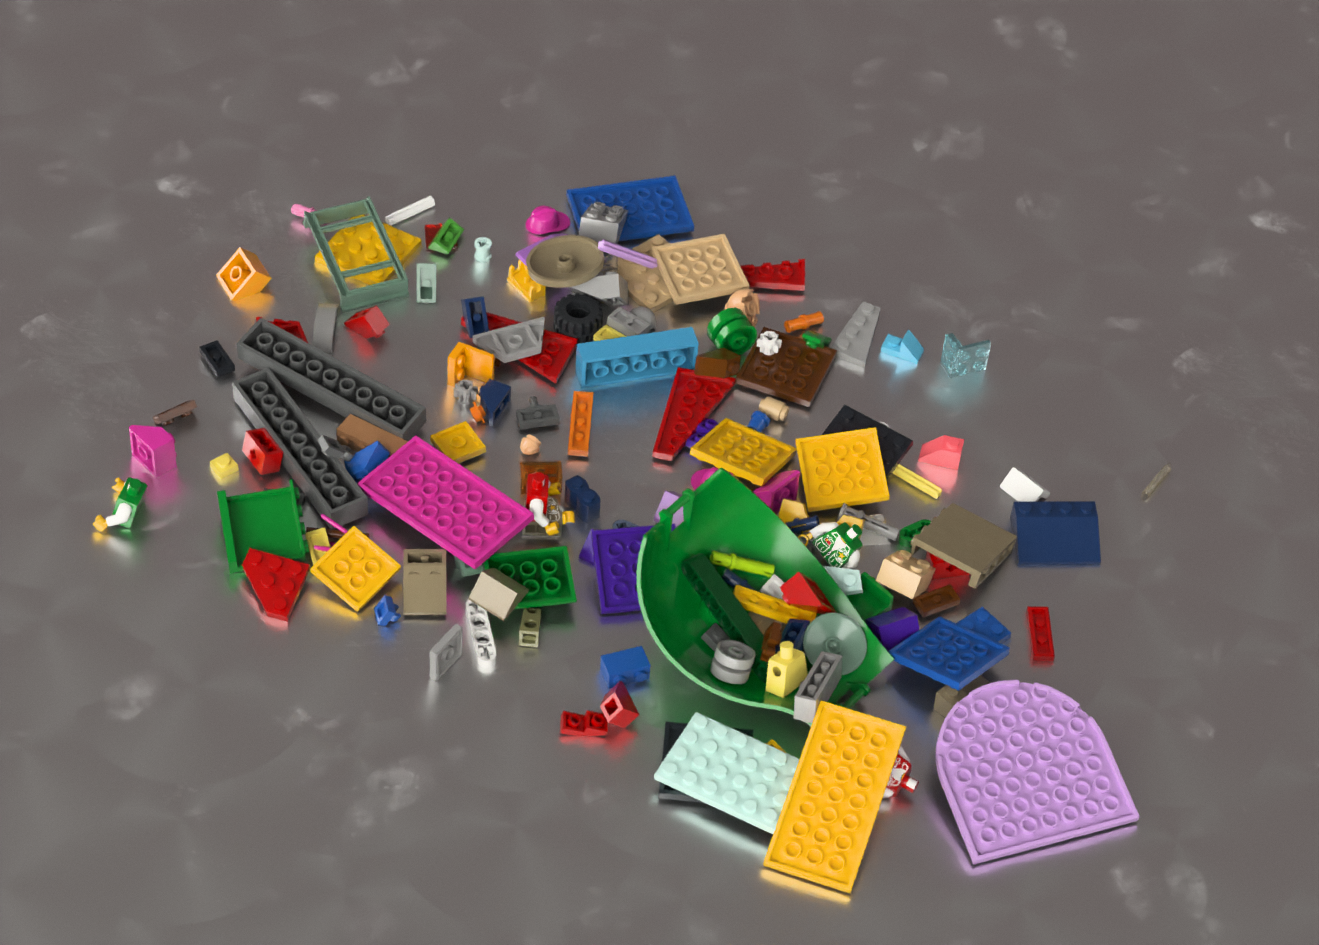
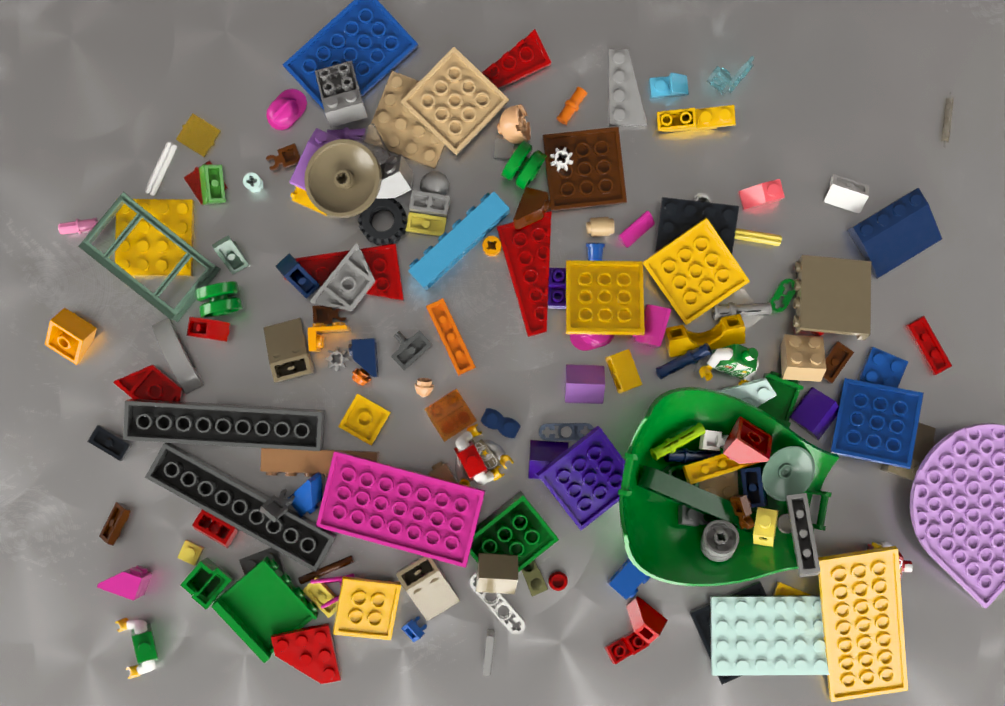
camera: 25 degrees left, 40 degrees up
lavender axle [598,239,658,269] -> none
green slope [802,330,832,349] -> none
none -> clear yellow piece [176,113,221,158]
none -> green plate [180,557,233,610]
none -> green wheel [195,281,243,318]
none -> dark tan slope [263,318,315,383]
none -> reddish brown plate [266,143,301,171]
none -> light orange wheel [482,236,501,257]
none -> red plate [548,571,568,591]
none -> dark pink slope [618,211,655,248]
none -> yellow slope [657,105,736,132]

